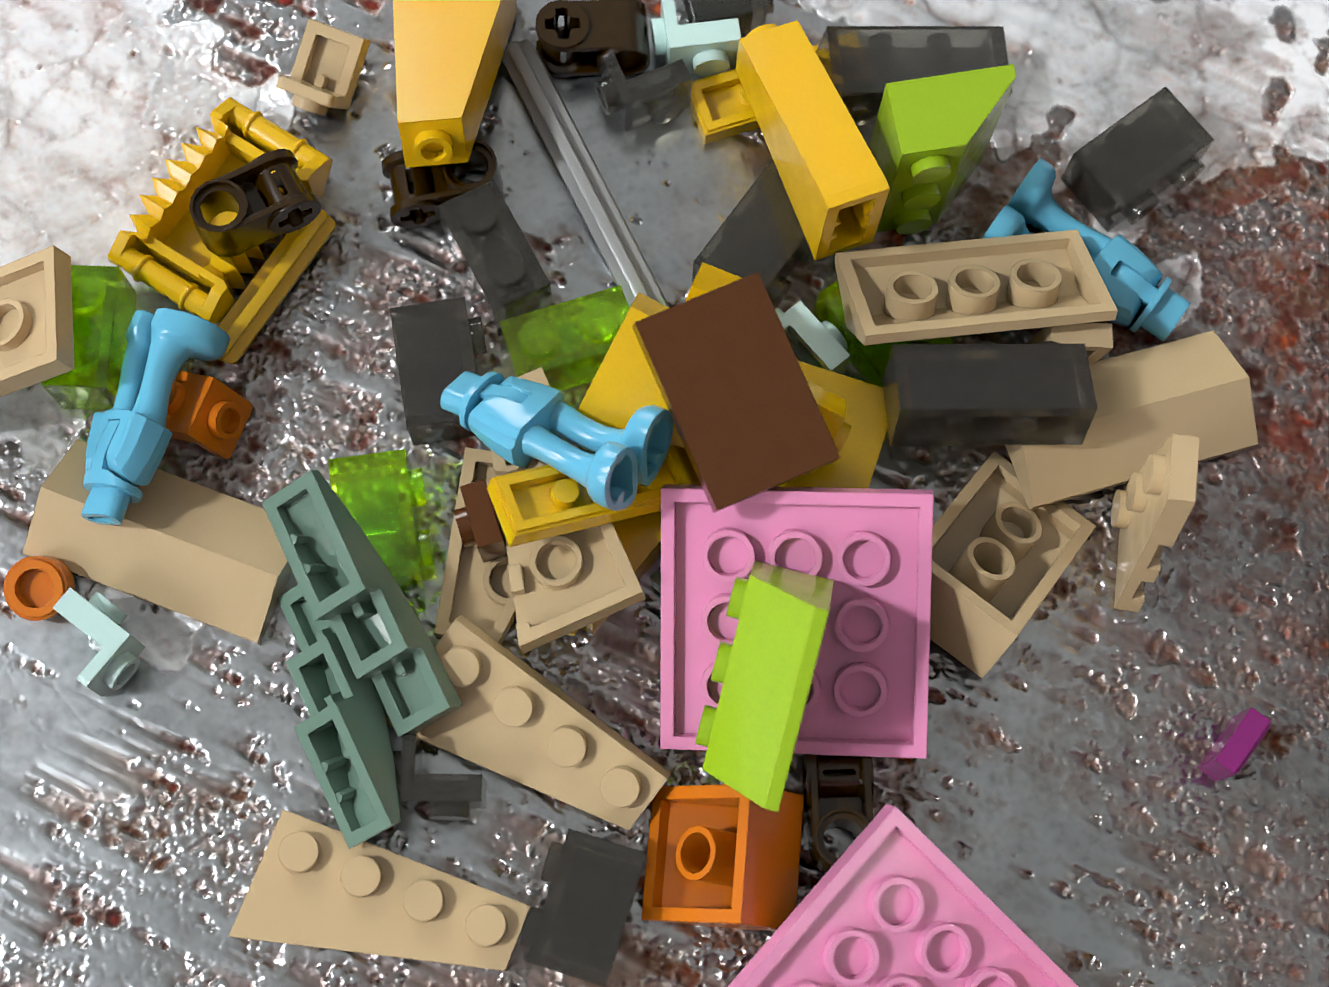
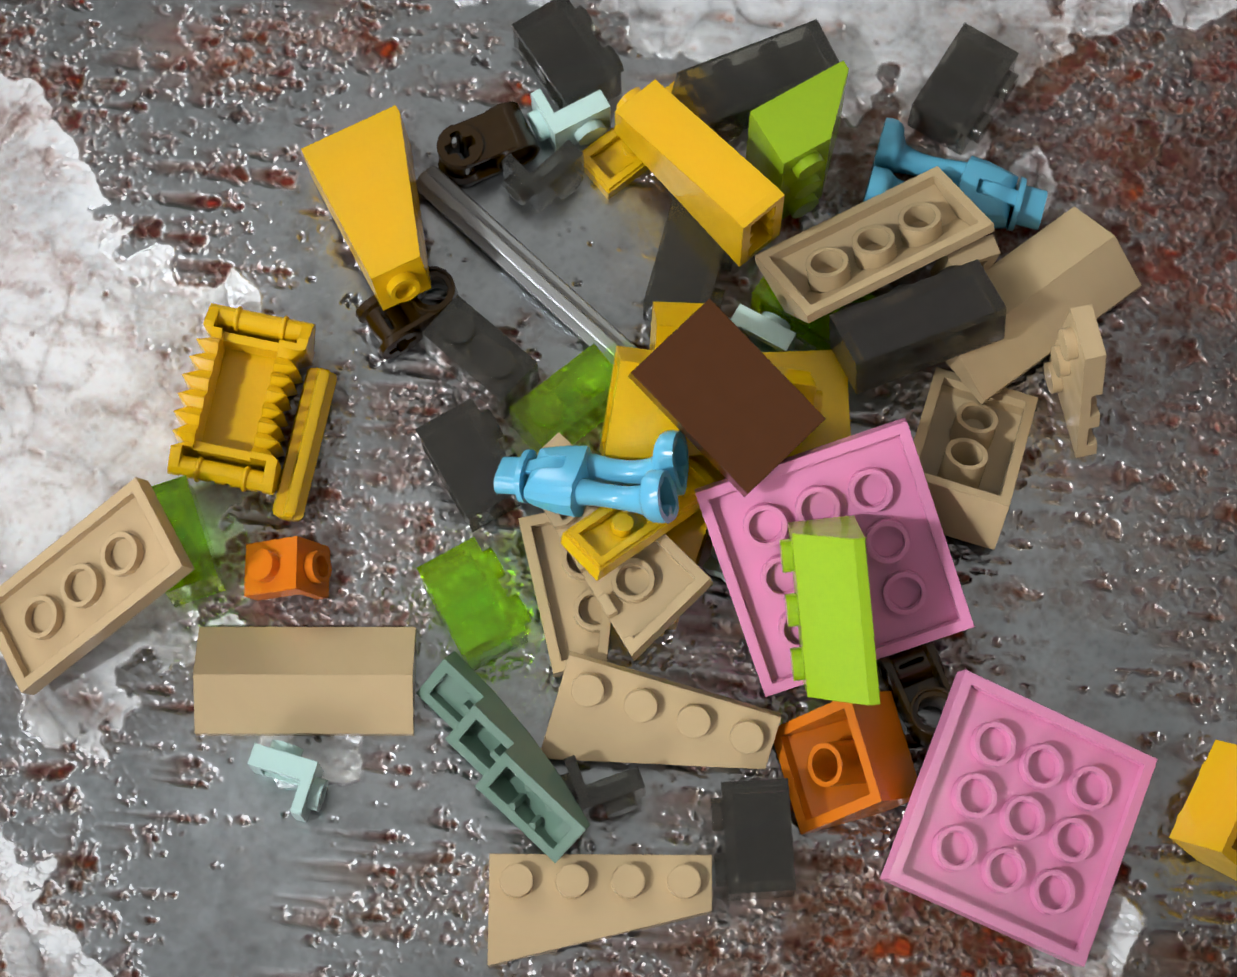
camera: 15 degrees left, 0 degrees up
orange tile [3,555,75,621] -> none
medium azure piece [81,308,230,525] -> none
dark brown piece [189,149,322,257] -> none
sand green slope [262,470,463,737] -> none
tan bracket [276,18,371,116] -> none
reddish brown plate [453,479,507,563] -> none
magenta tile [1197,707,1271,782] -> none

